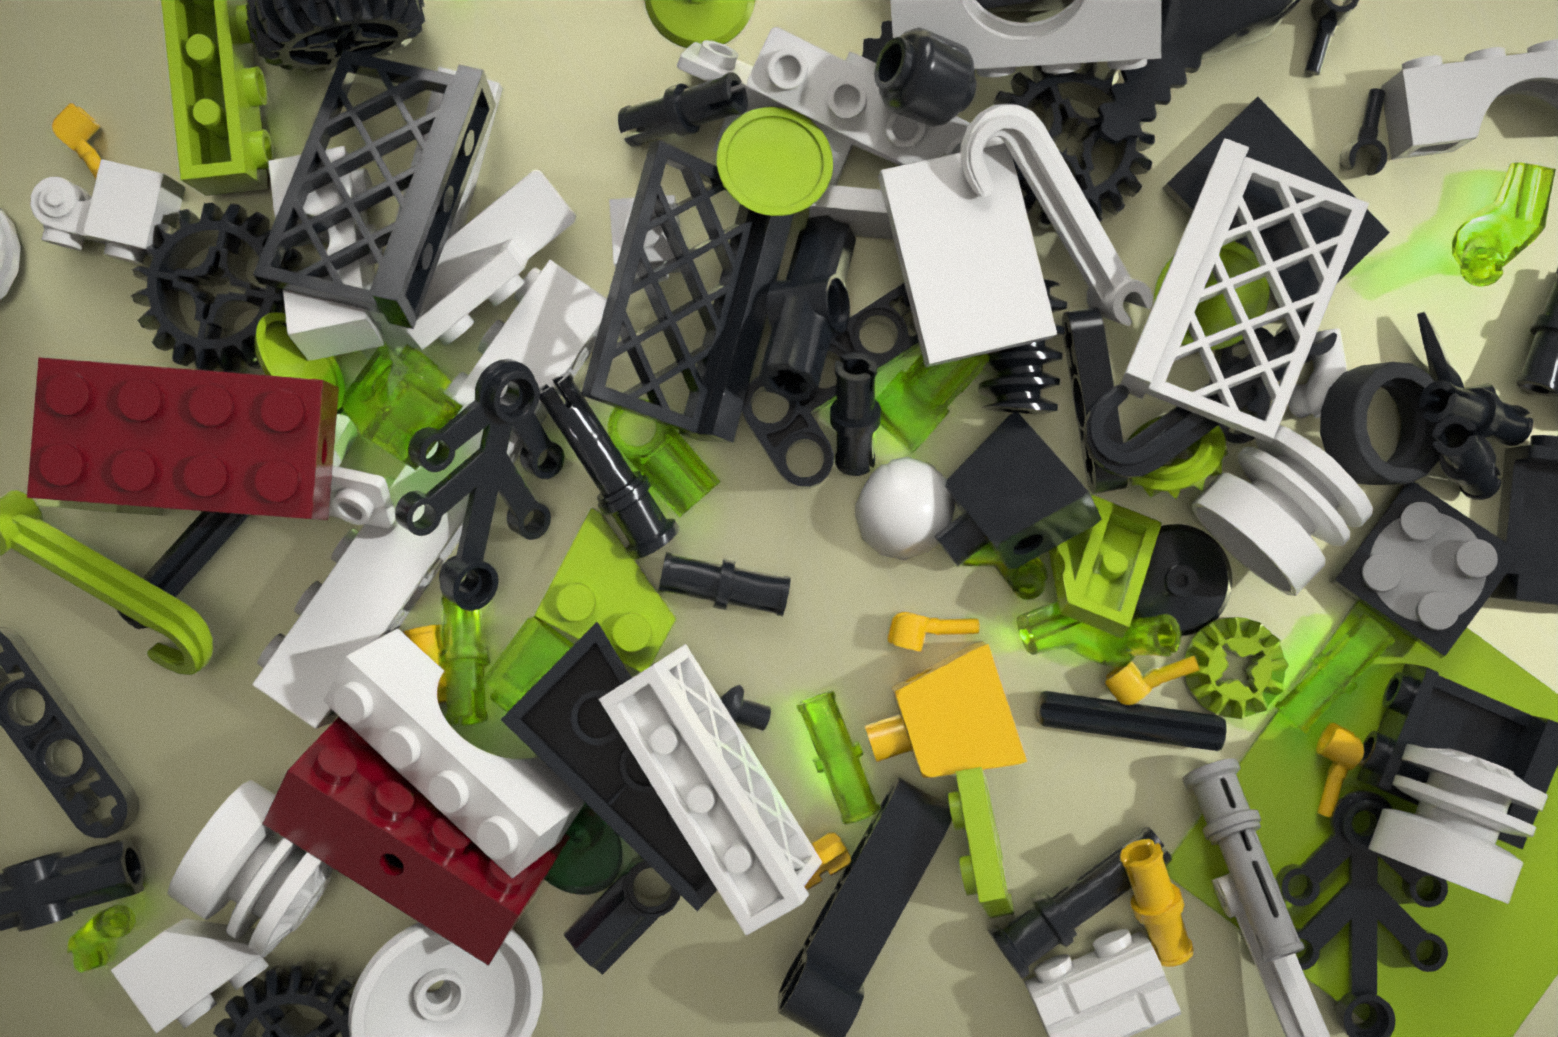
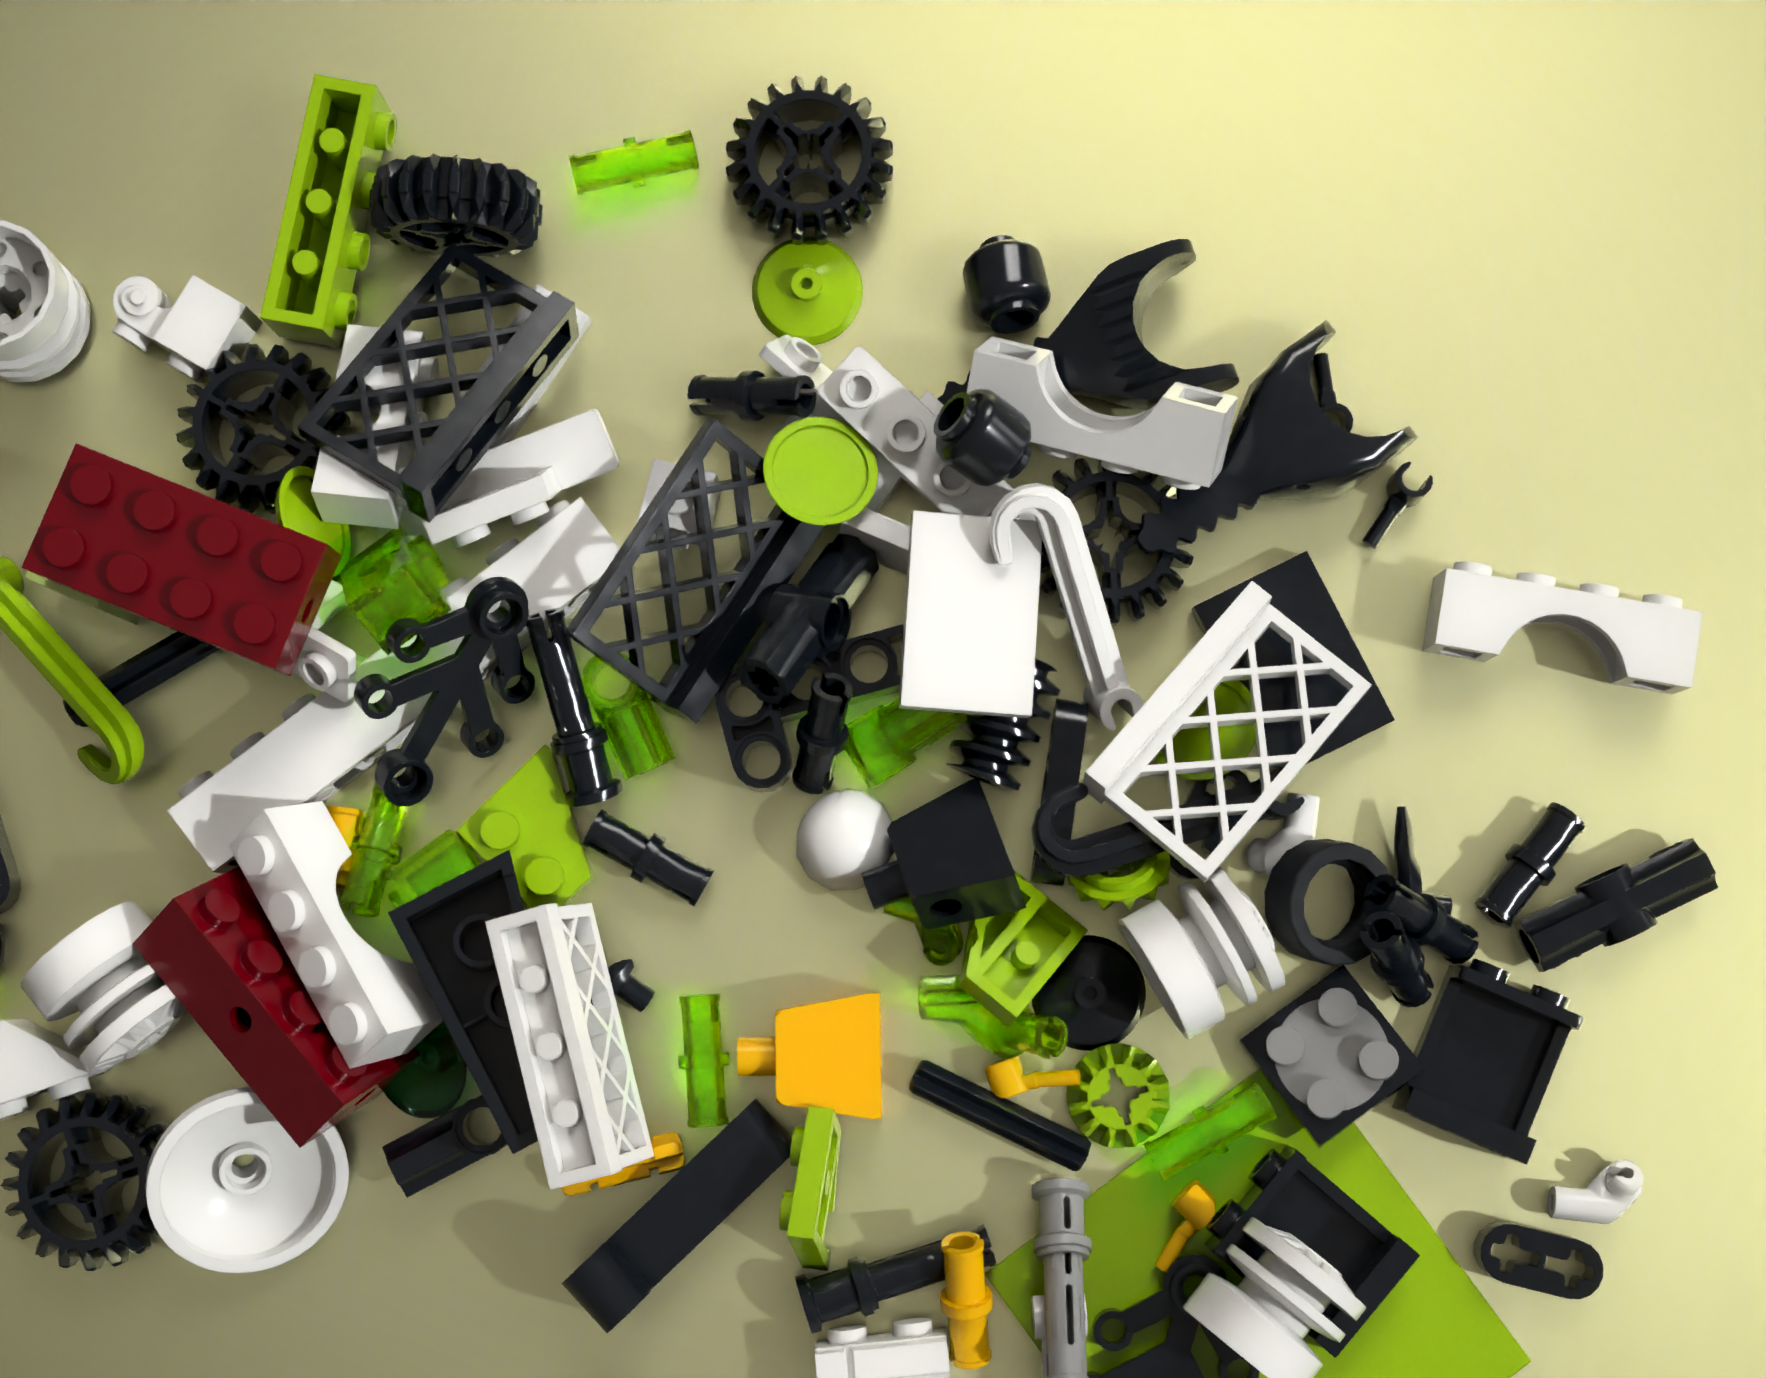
camera: 15 degrees right, 5 degrees down
yellow hand [52,103,101,179] -> none
yellow hand [887,612,980,652] -> none
black hand [1340,88,1388,176] -> none
clear neon green arm [1452,162,1556,287] -> none

